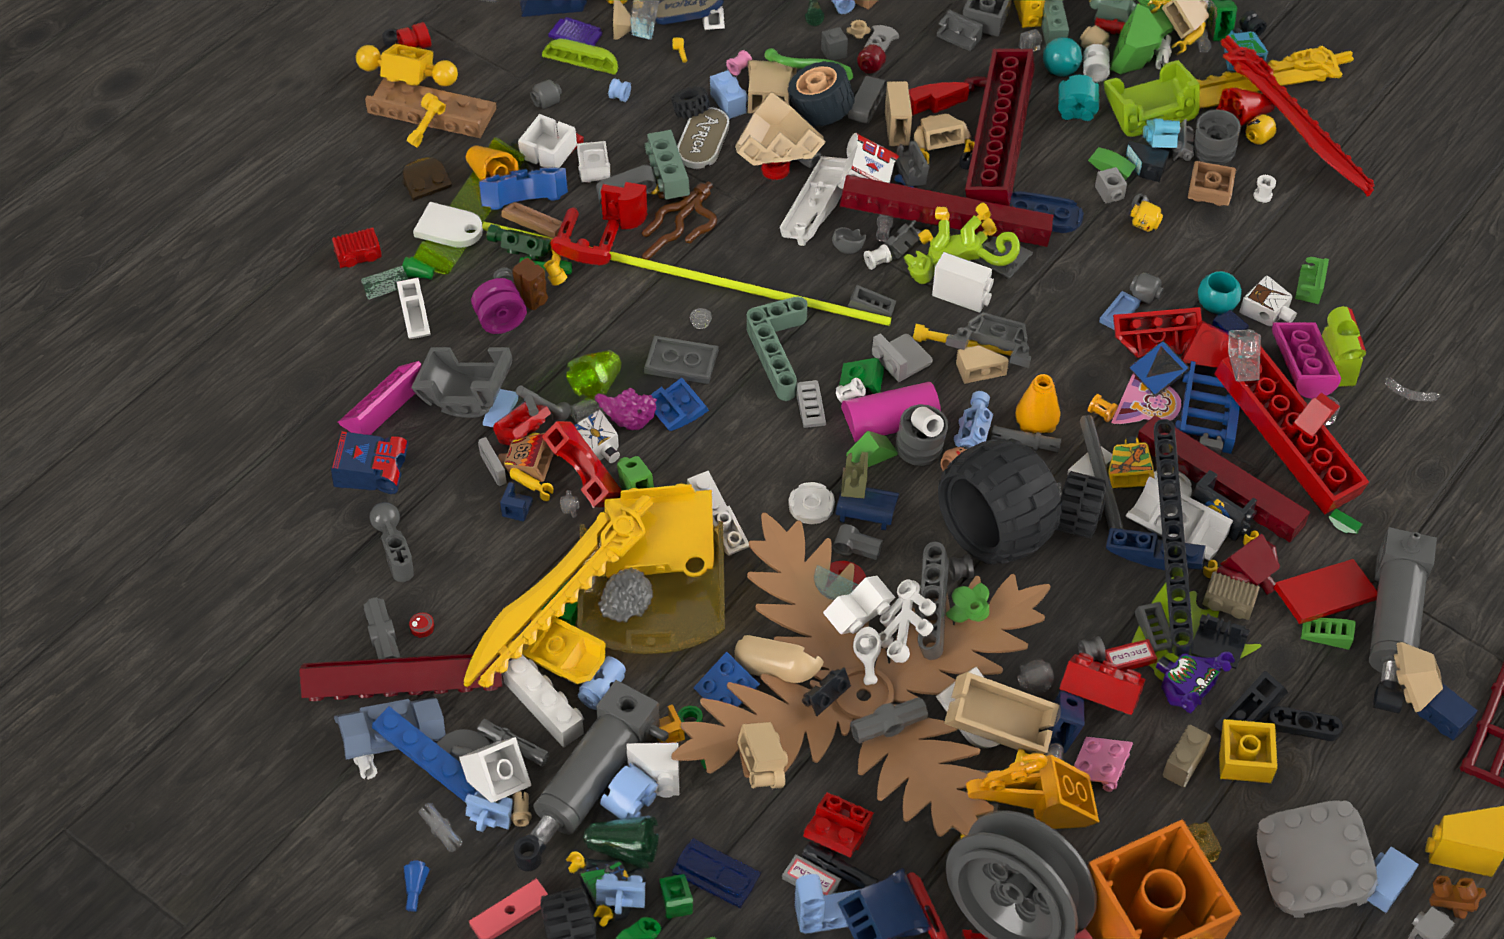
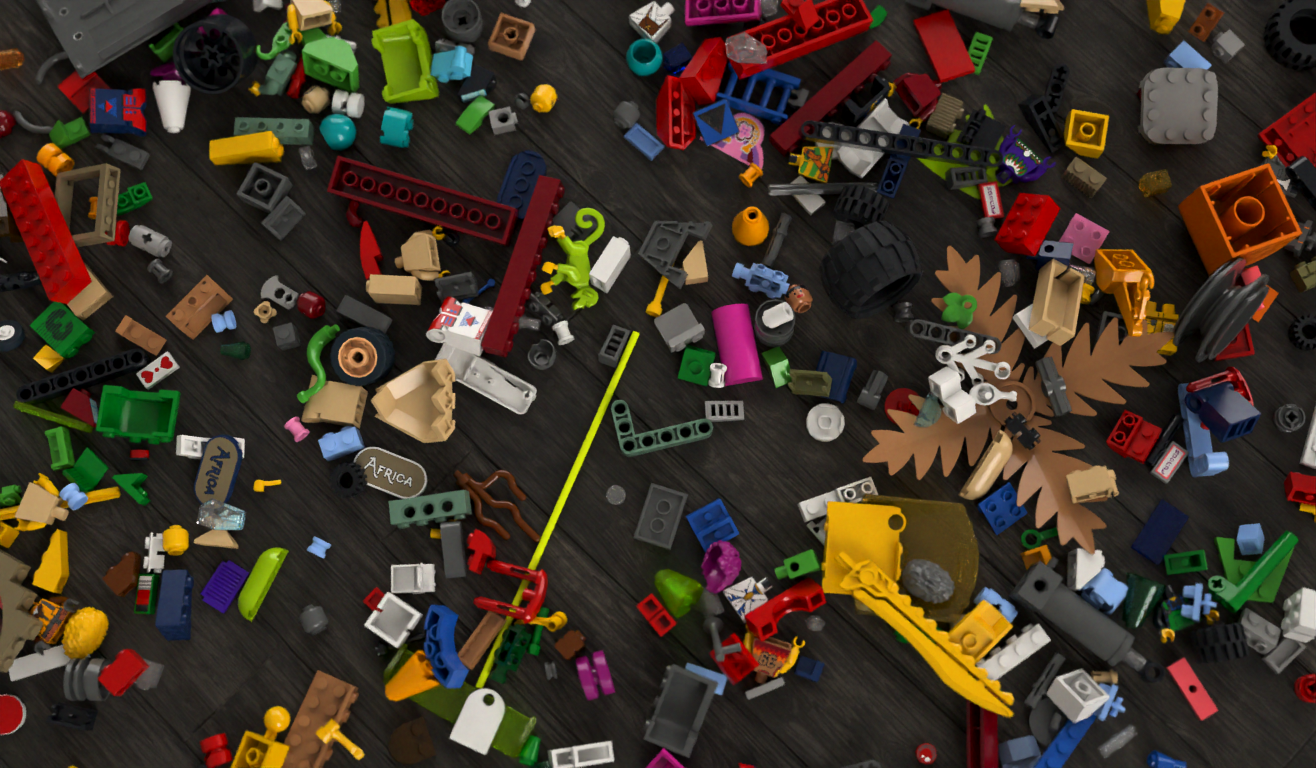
camera: 80 degrees left, 25 degrees up
none -> red hips [636,594,677,637]

